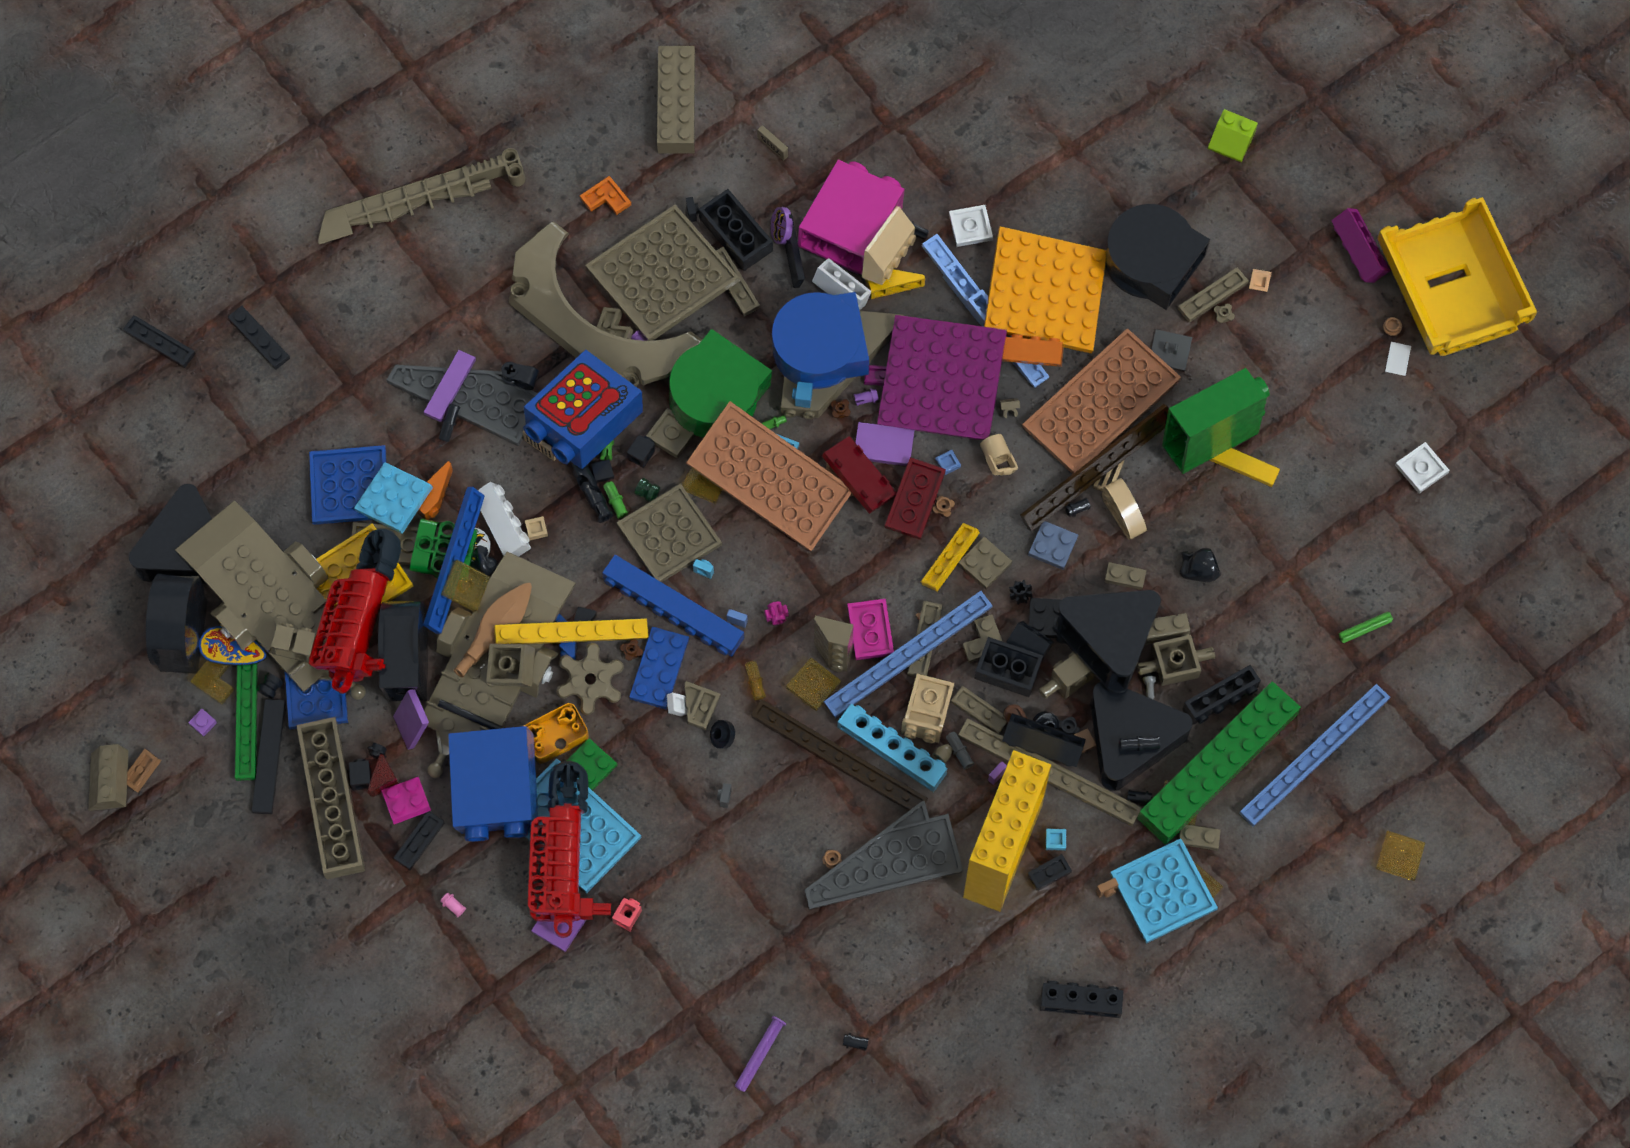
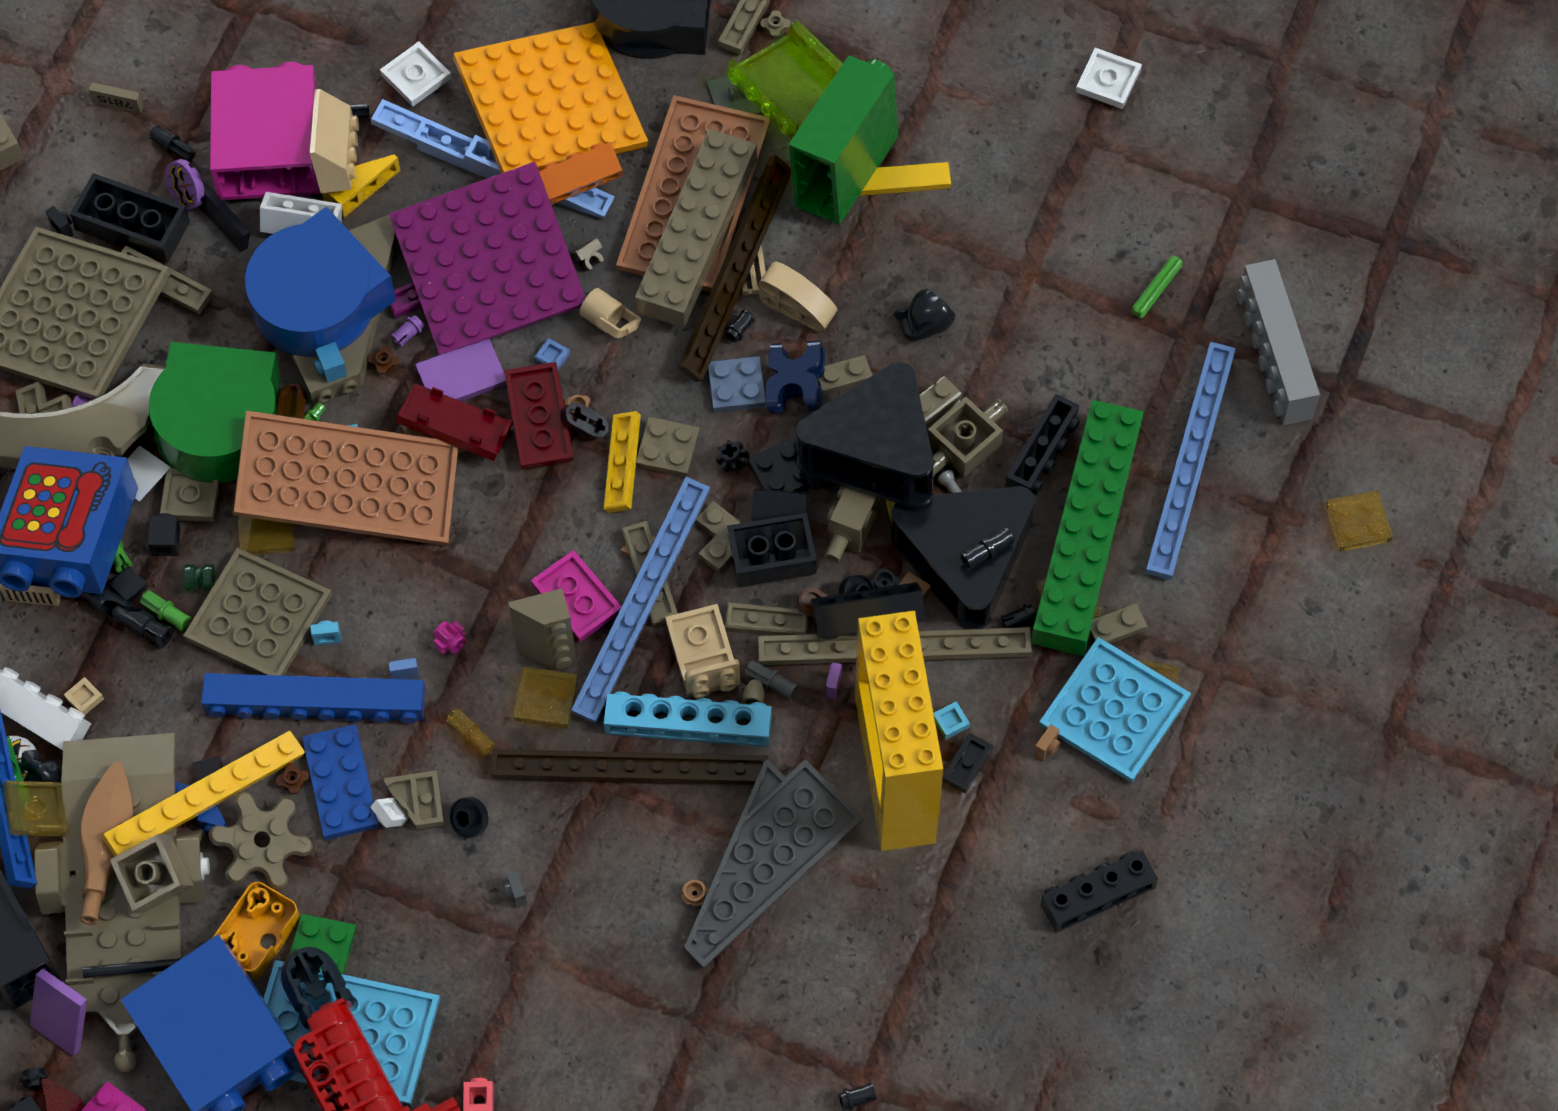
camera: 30 degrees left, 5 degrees down
none -> white sticker [127,446,171,501]
none -> black axle [149,125,196,162]
none -> reddish brown tile [276,383,307,419]
none -> black beam [560,402,609,440]
none -> dark tan brick [635,129,757,328]
none -> clear neon green panel [727,20,843,140]
none -> dark blue piece [765,341,825,414]
none -> light grey brick [1237,259,1320,425]

